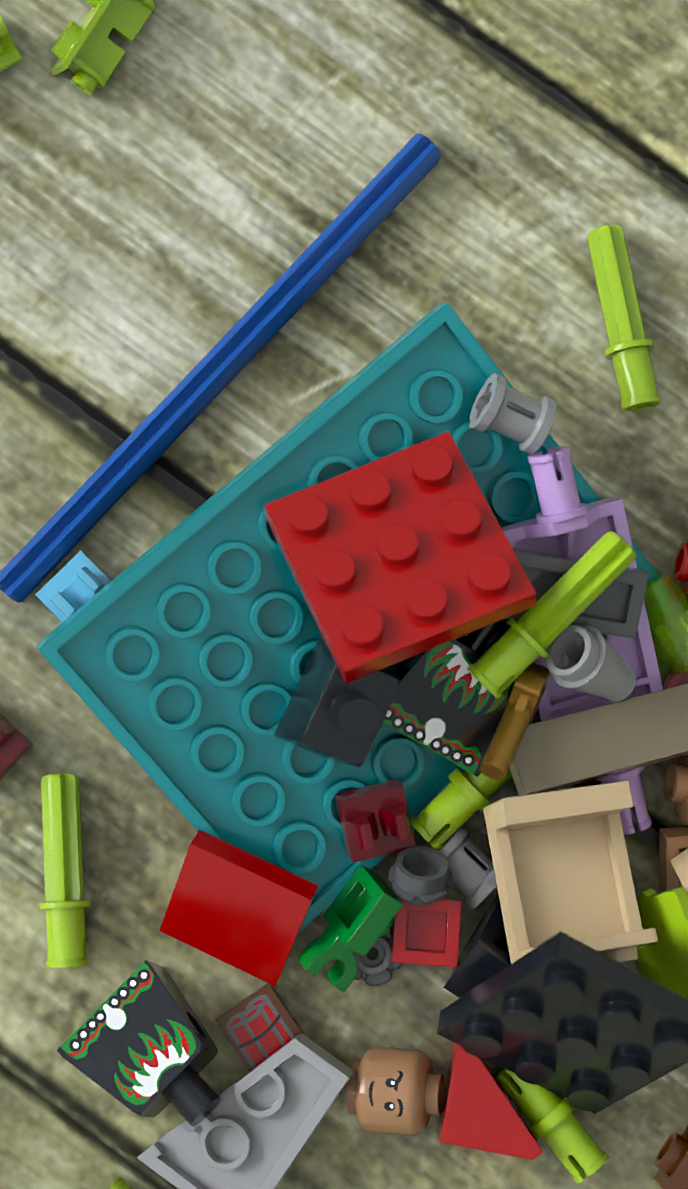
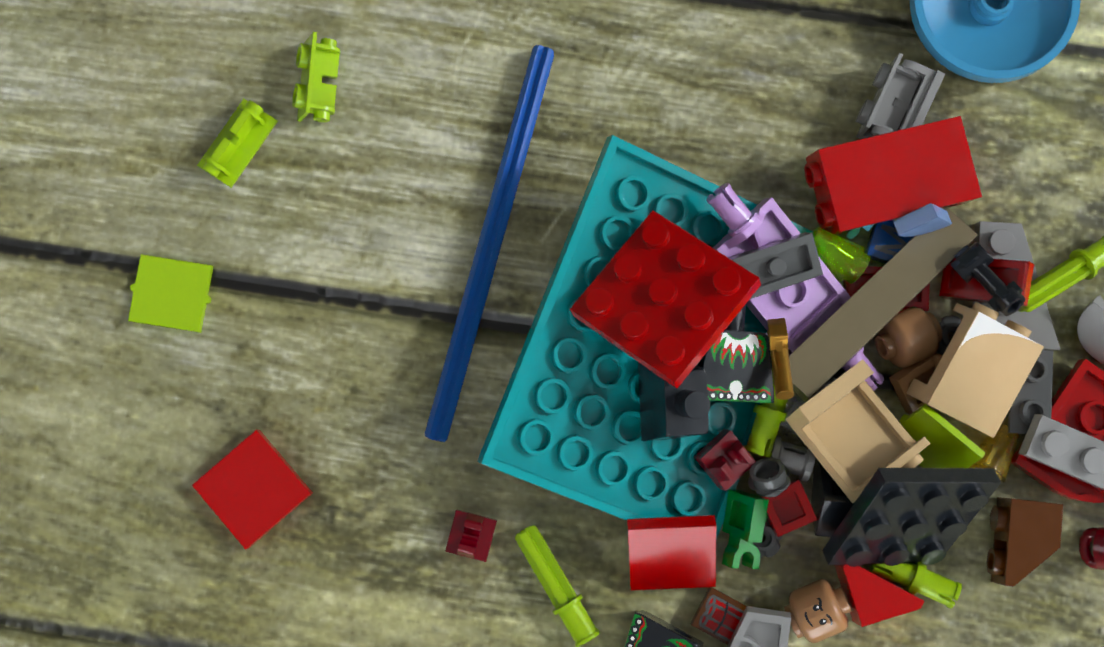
camera: 25 degrees left, 0 degrees up
medium azure tile [35,550,111,623] -> none
lime axle [467,531,636,699] -> none
light grey bush [470,373,557,455] -> none
light grey cone [545,625,636,702] -> none
lime axle [587,225,661,412] -> none

